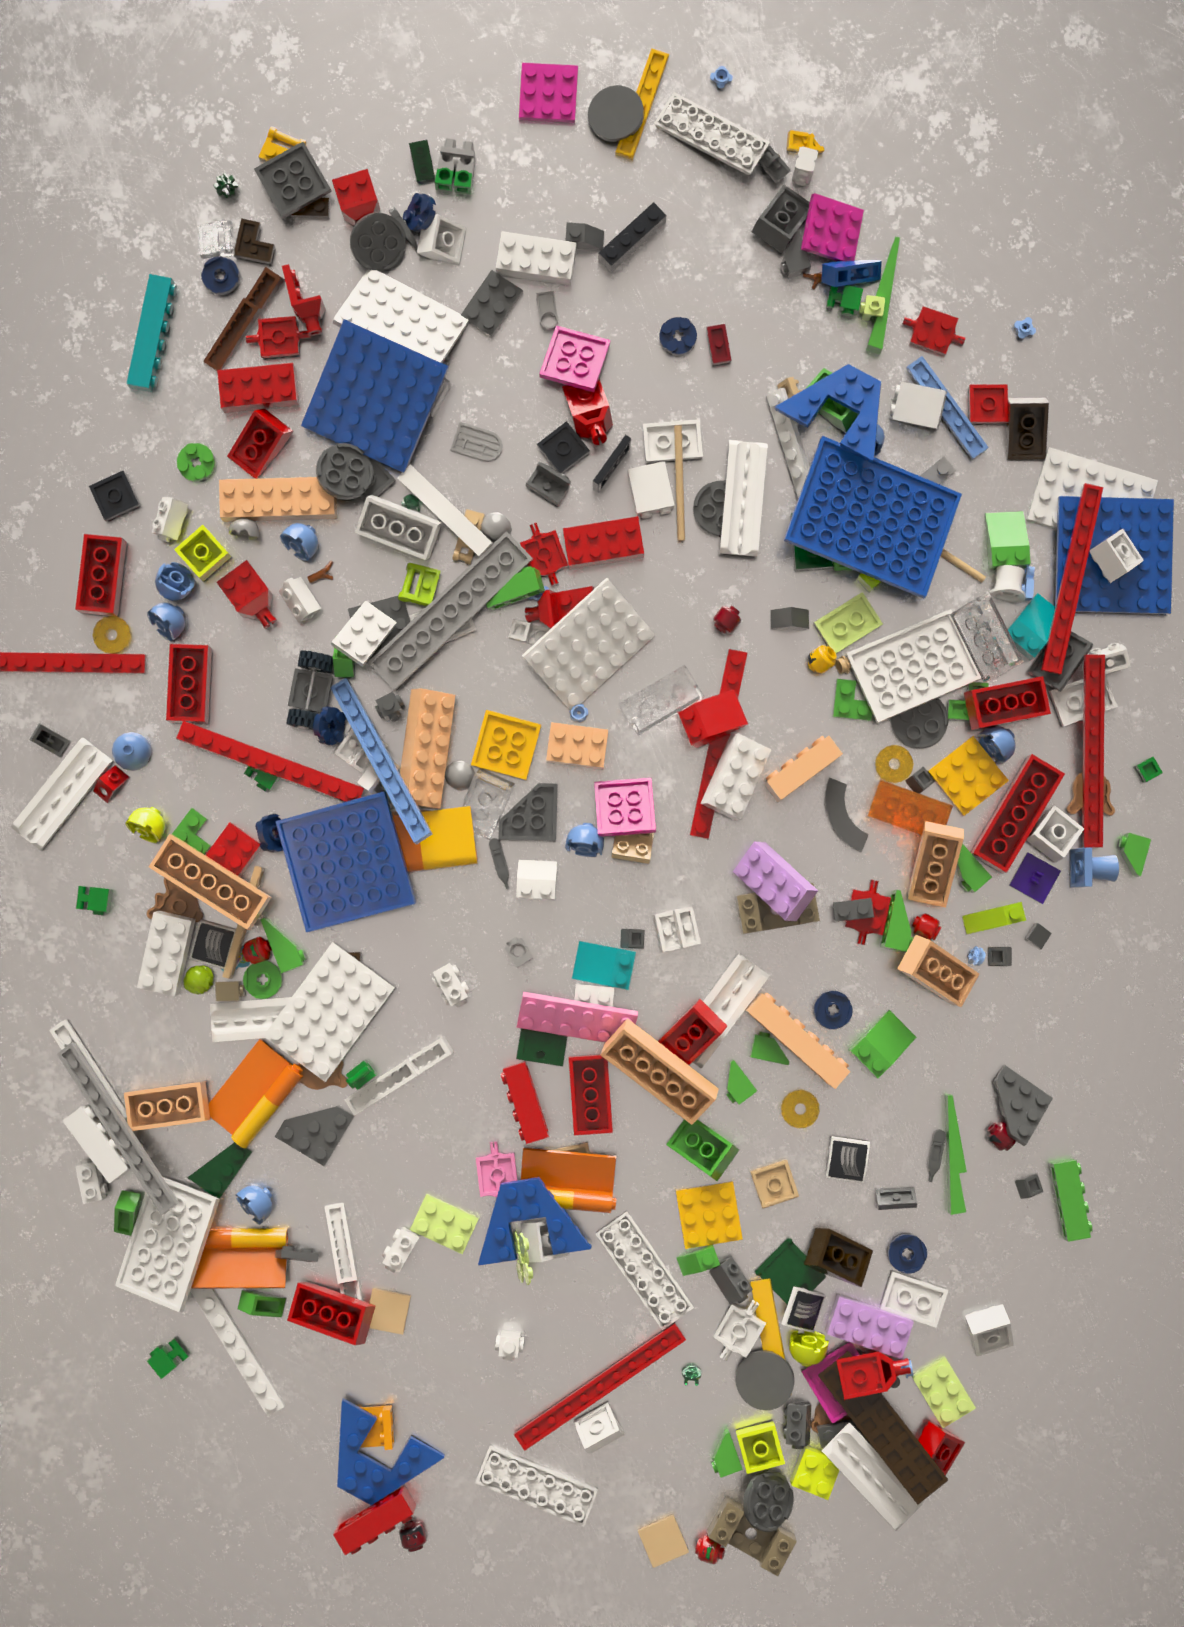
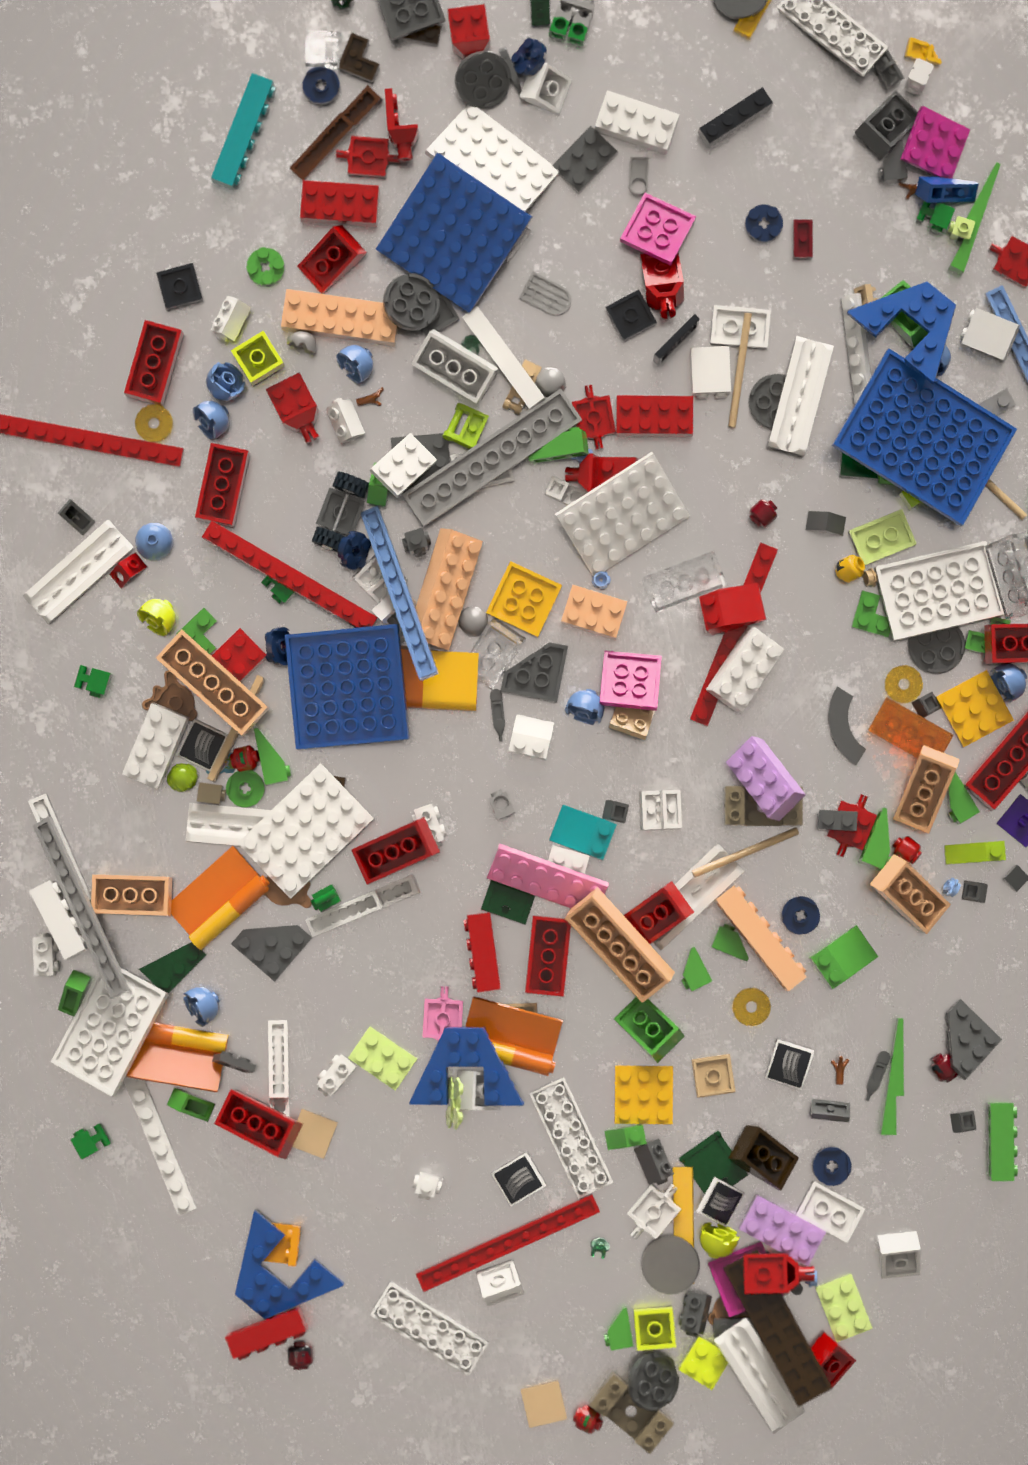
camera: 10 degrees right, 0 degrees up
dark grey bracket [526,462,571,506] -> none
dark grey slope [565,222,604,250] -> none
light nougat brick [764,736,843,802] -> none
none -> red brick [351,817,440,885]
none -> slope [491,1152,546,1206]
none -> tan piece [692,827,799,878]
none -> dark orange bar [831,1056,849,1085]

